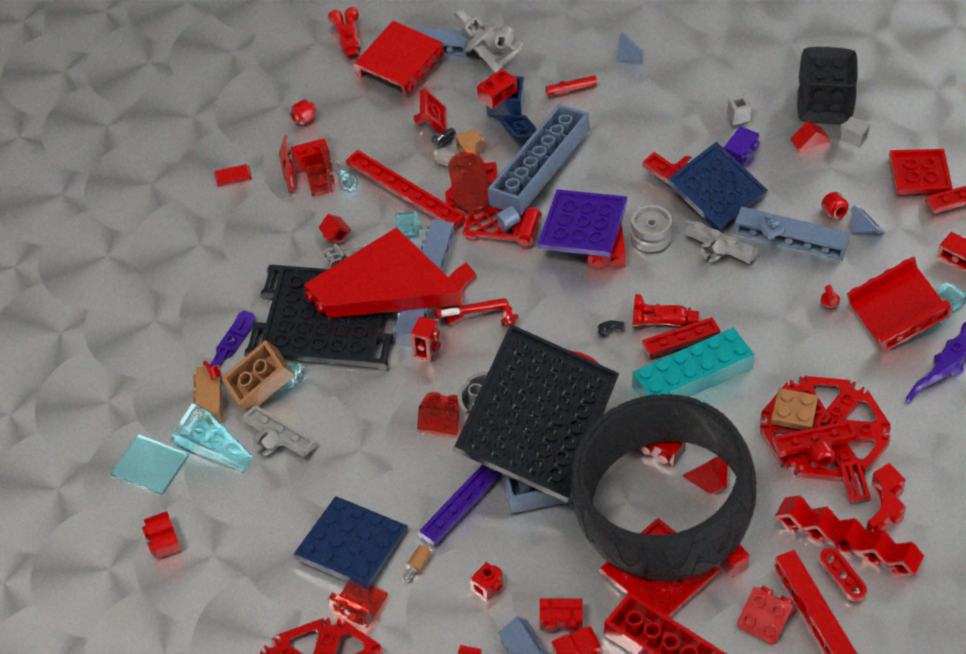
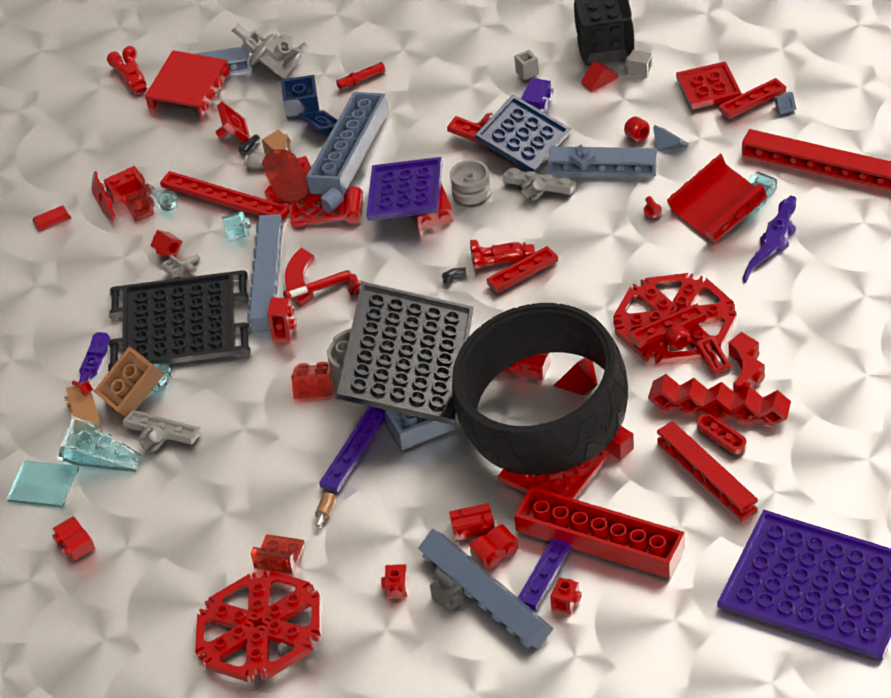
camera: 10 degrees left, 5 degrees down
red head [290,99,317,125] -> none
dark blue plate [294,496,408,590] -> none
red slope [304,227,464,318] -> none
red brick [470,562,504,601] -> none
red brick [477,68,517,109] -> none
sand blue slope [617,32,643,65] -> none
teal brick [631,327,755,397] -> none
red bracket [737,585,797,644] -> none
medium nougat plate [771,388,818,430] -> none

